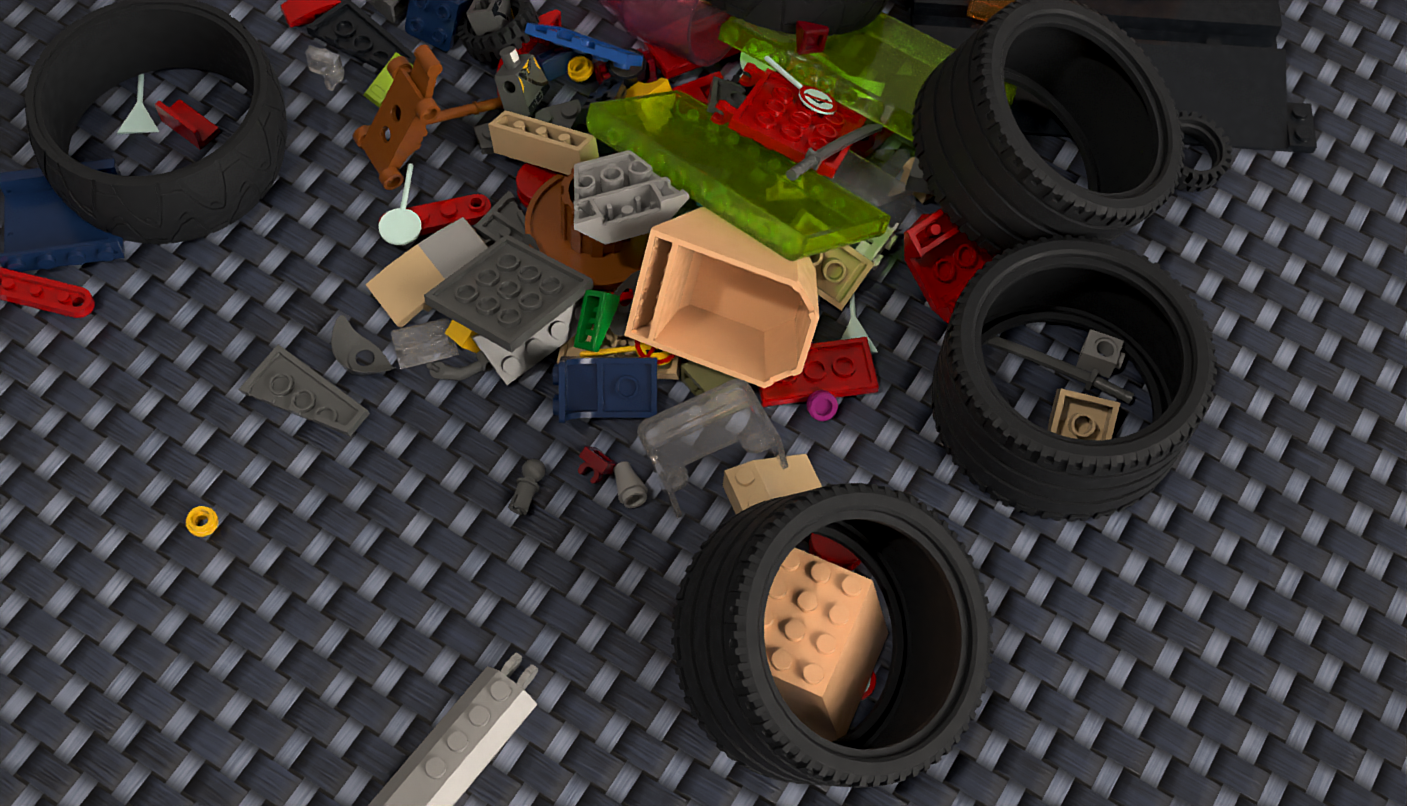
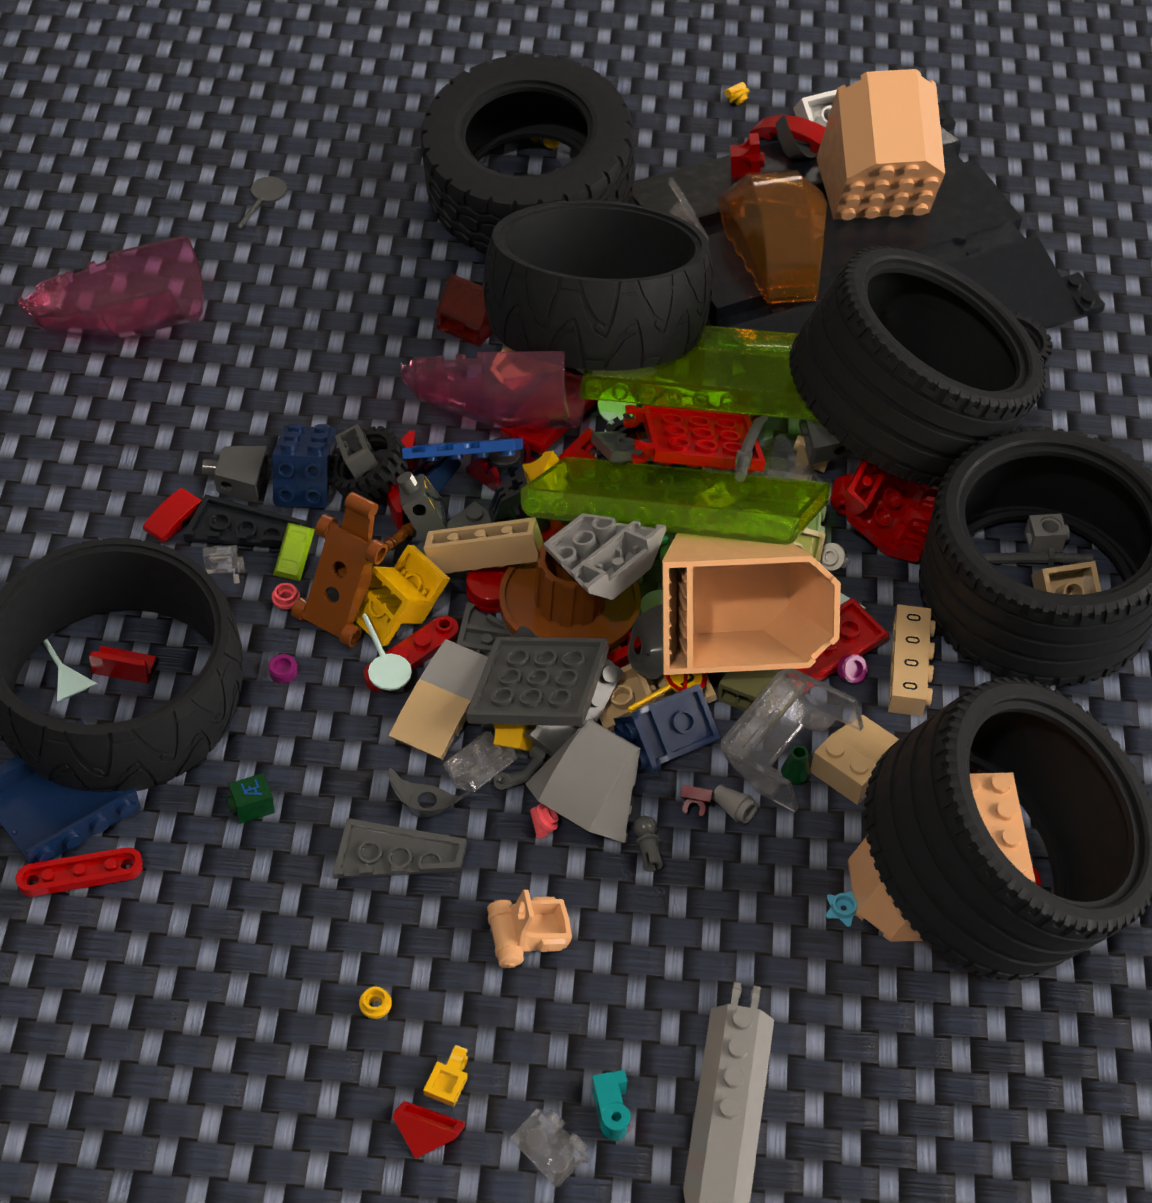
camera: 25 degrees left, 10 degrees down
yellow plate [568,56,594,82] -> none
green slope [573,289,620,352] -> none
light aqua piece [764,56,838,115] -> none
dark red slope [796,21,829,55] -> none
none -> dark green brick [226,773,275,824]
none -> magenta tile [268,654,298,683]
none -> coral plate [272,583,300,610]
none -> yellow bracket [355,545,450,646]
none -> red slope [393,1101,466,1159]
none -> yellow plate [423,1045,468,1107]
none -> light nougat piece [487,890,572,968]
none -> clear bracket [510,1108,591,1187]
none -> light grey wedge [525,719,640,843]
none -> coral plate [530,803,559,839]
none -> teal leg [591,1070,631,1141]
none -> dark green cone [781,745,810,785]
none -> white plate [820,543,850,571]
none -> medium azure plate [825,891,857,927]
none -> tan brick [888,604,936,717]

